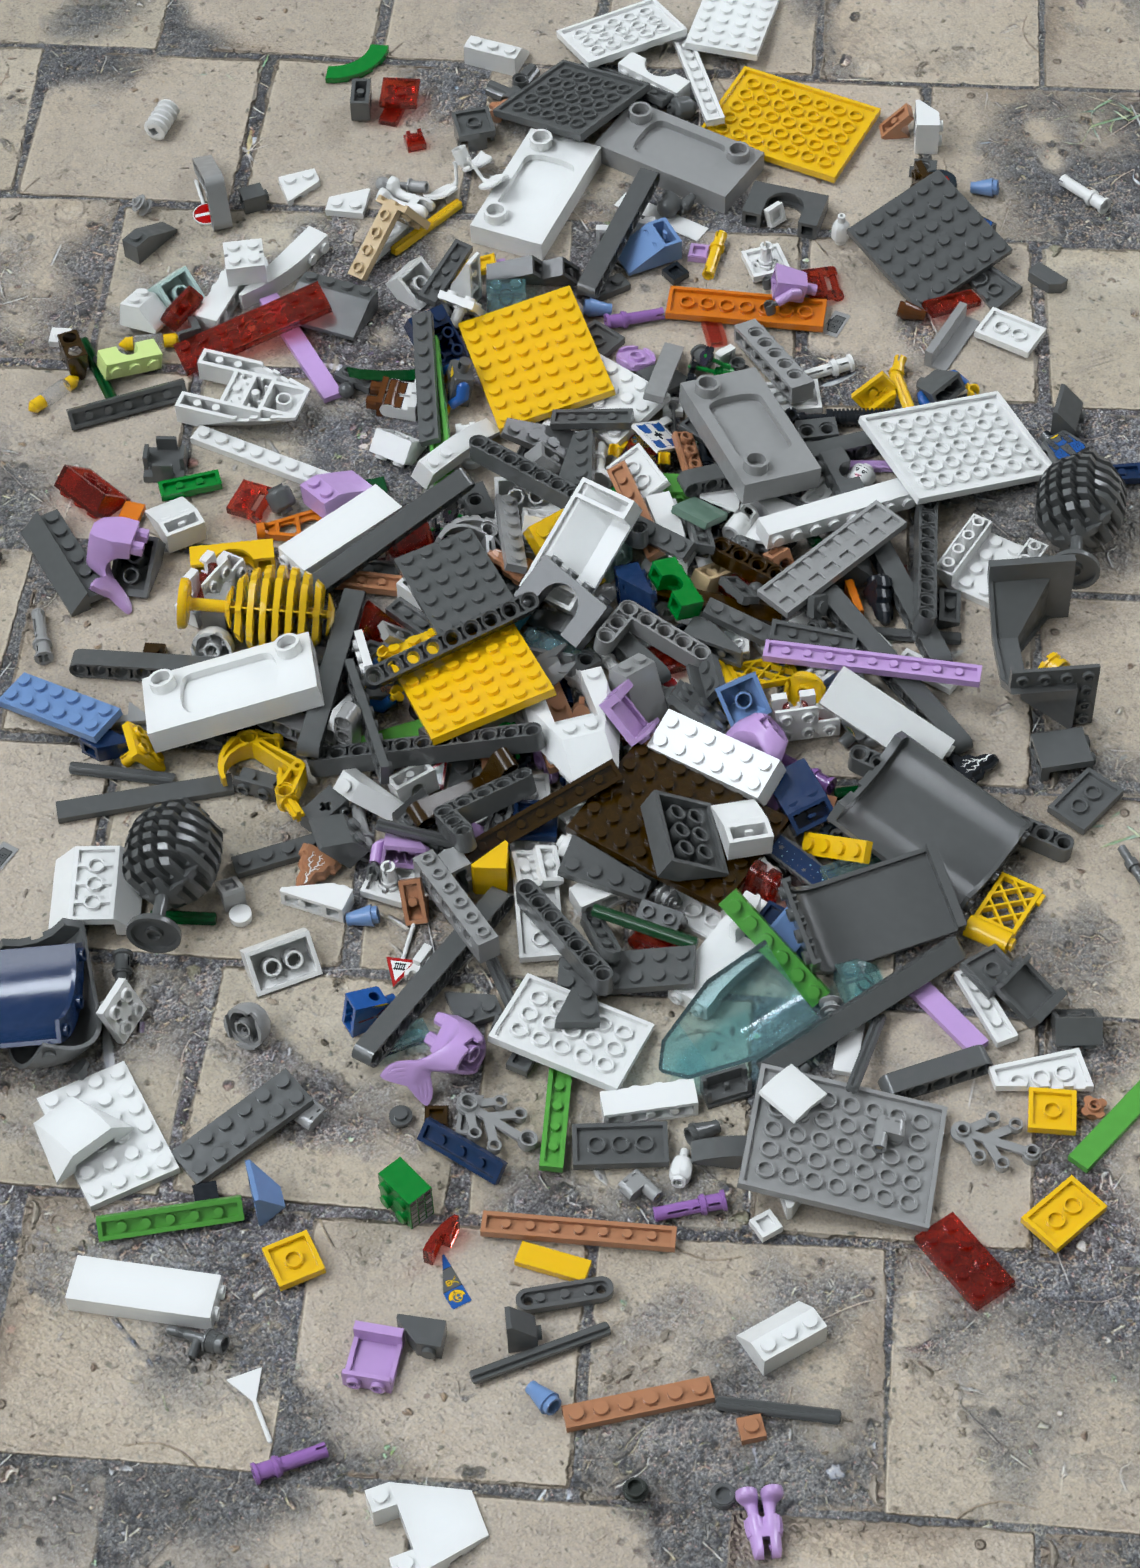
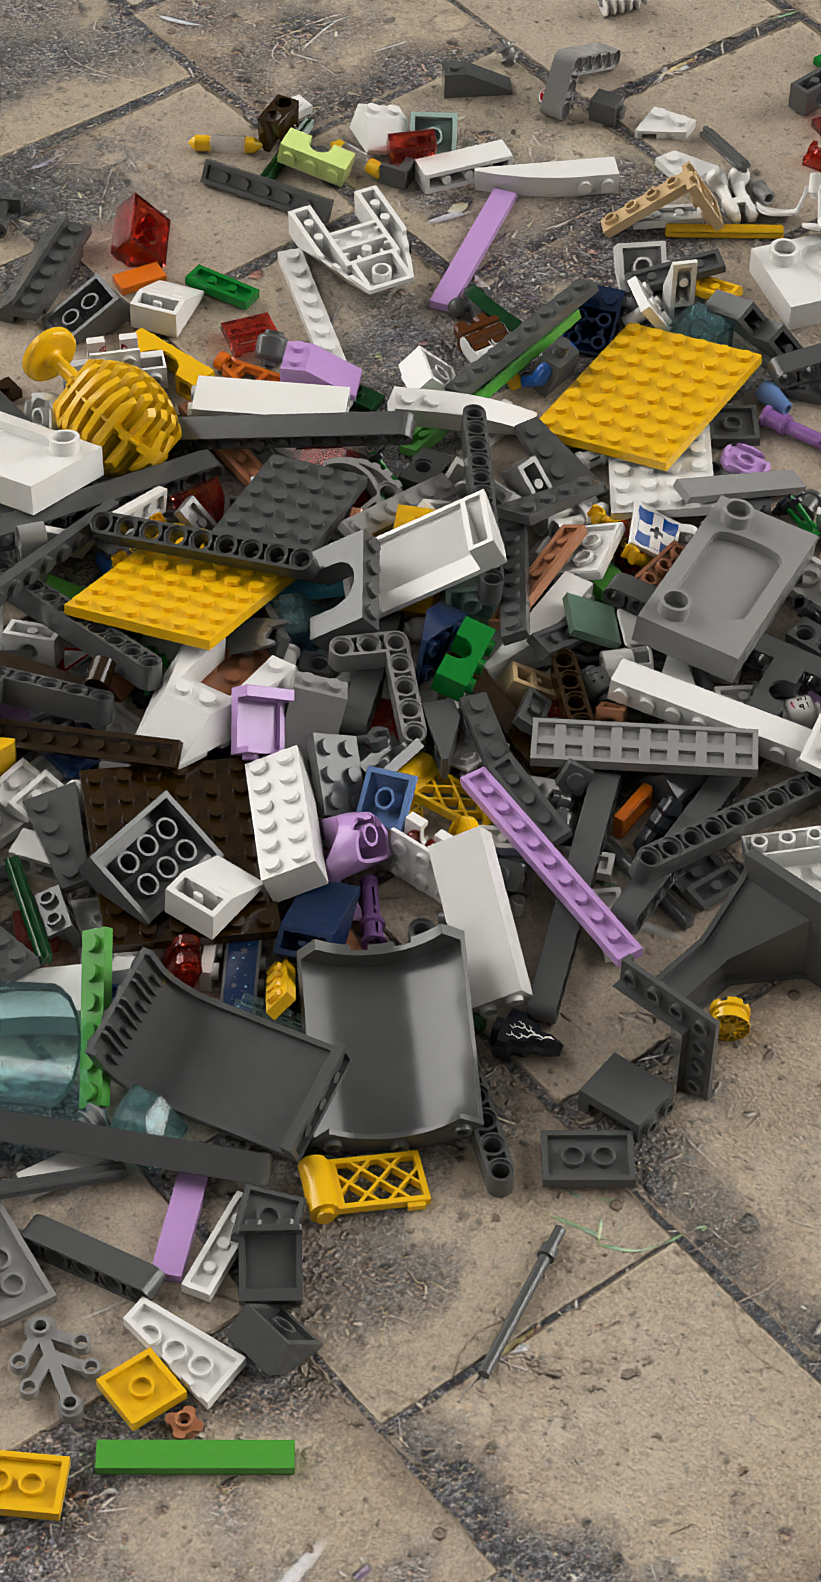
camera: 45 degrees right, 5 degrees down
lavender hips [86,517,150,615] -> none
dark grey panel [142,436,189,483] -> none
clear red plate [173,281,333,376] -> none
white piece [223,238,267,287] -> none
dark grey slope [281,271,378,341] -> none
dark grey plate [550,408,634,430] -> none
light grey wheel [655,885,678,908] -> none
none -> dark grey bar [356,726,390,752]
none -> dark grey axle [700,126,751,173]

